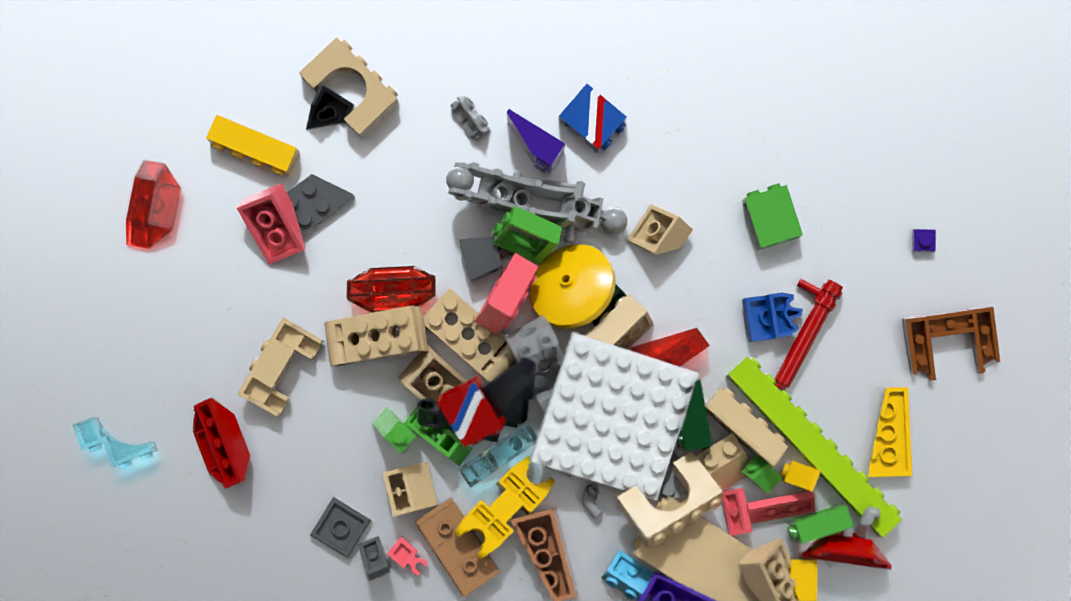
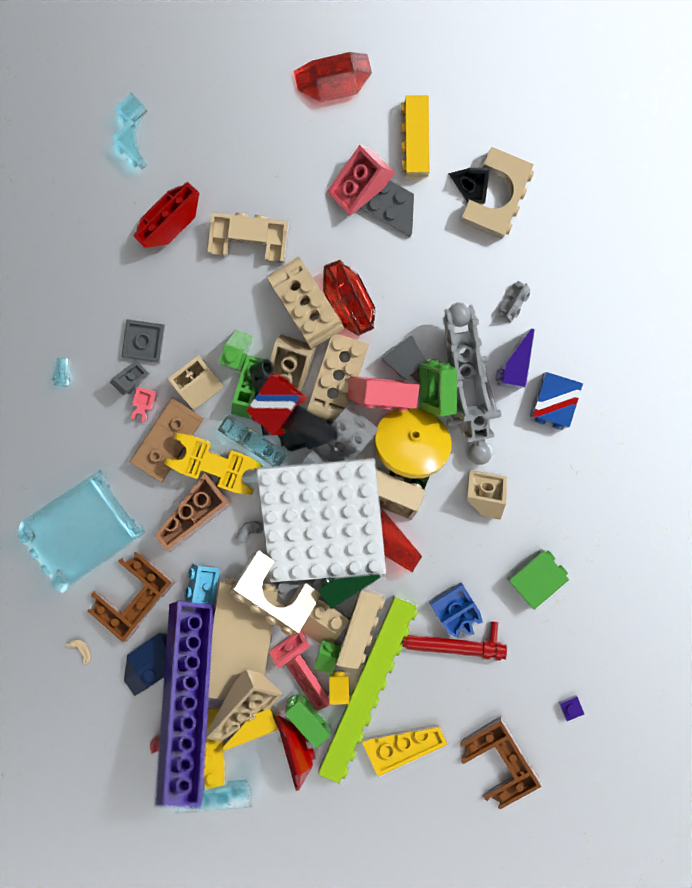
camera: 65 degrees right, 5 degrees up
light grey arm [855,506,880,537] -> none

